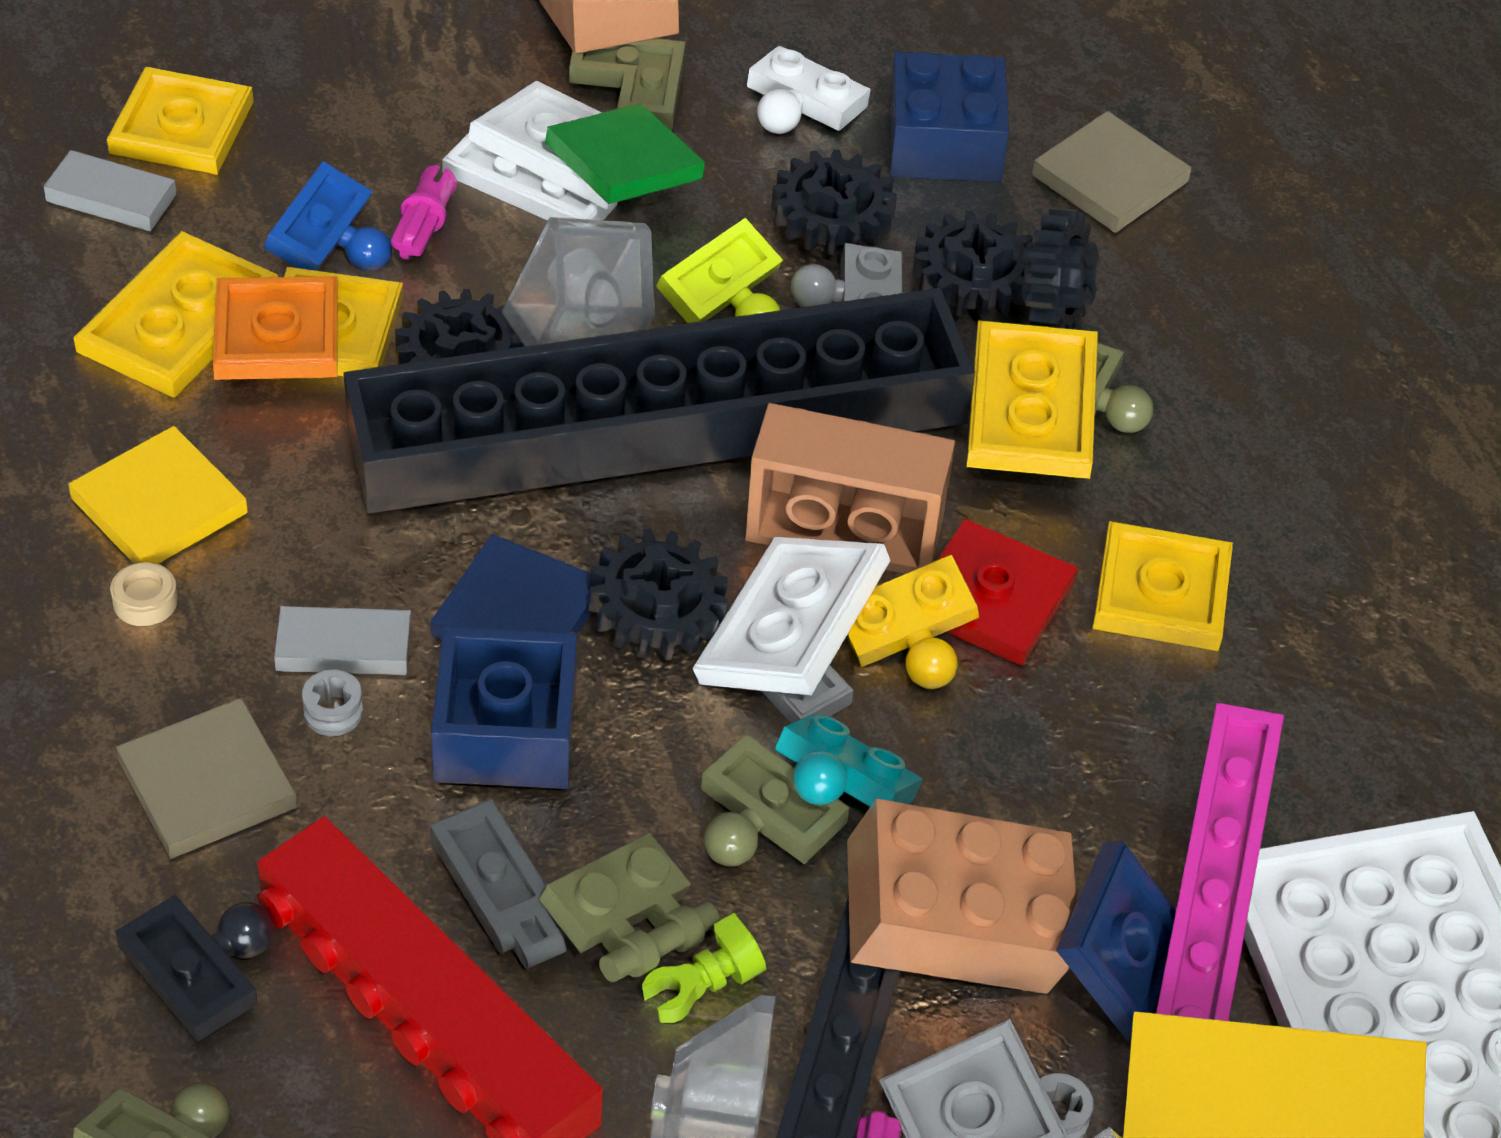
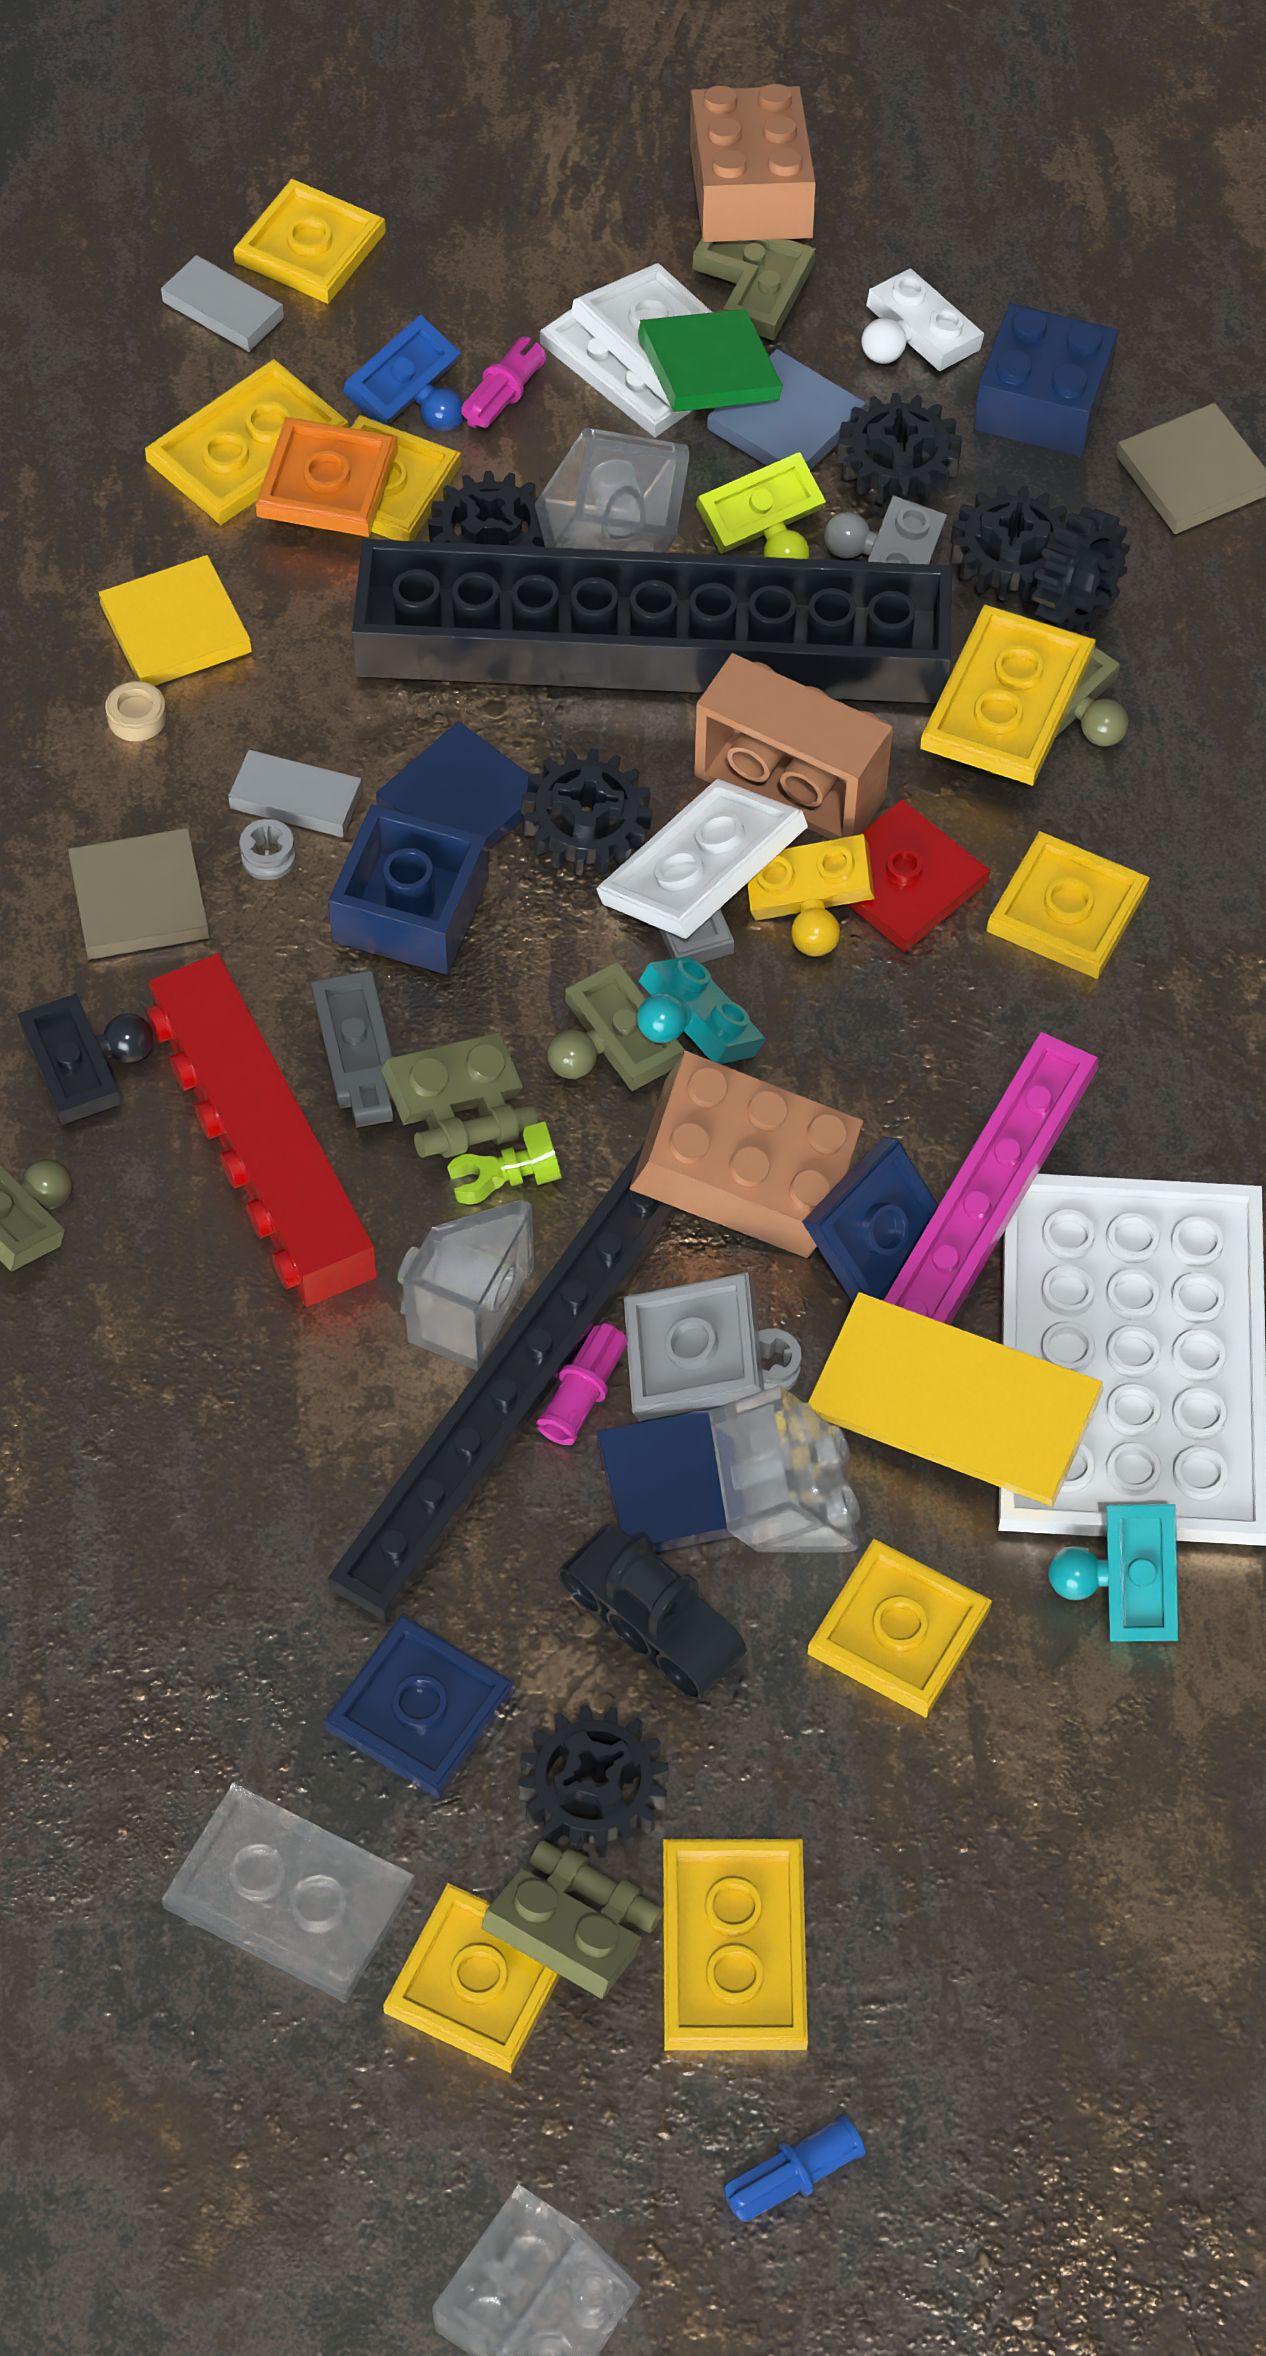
camera: 20 degrees right, 10 degrees up
none -> sand blue tile [707,349,867,471]

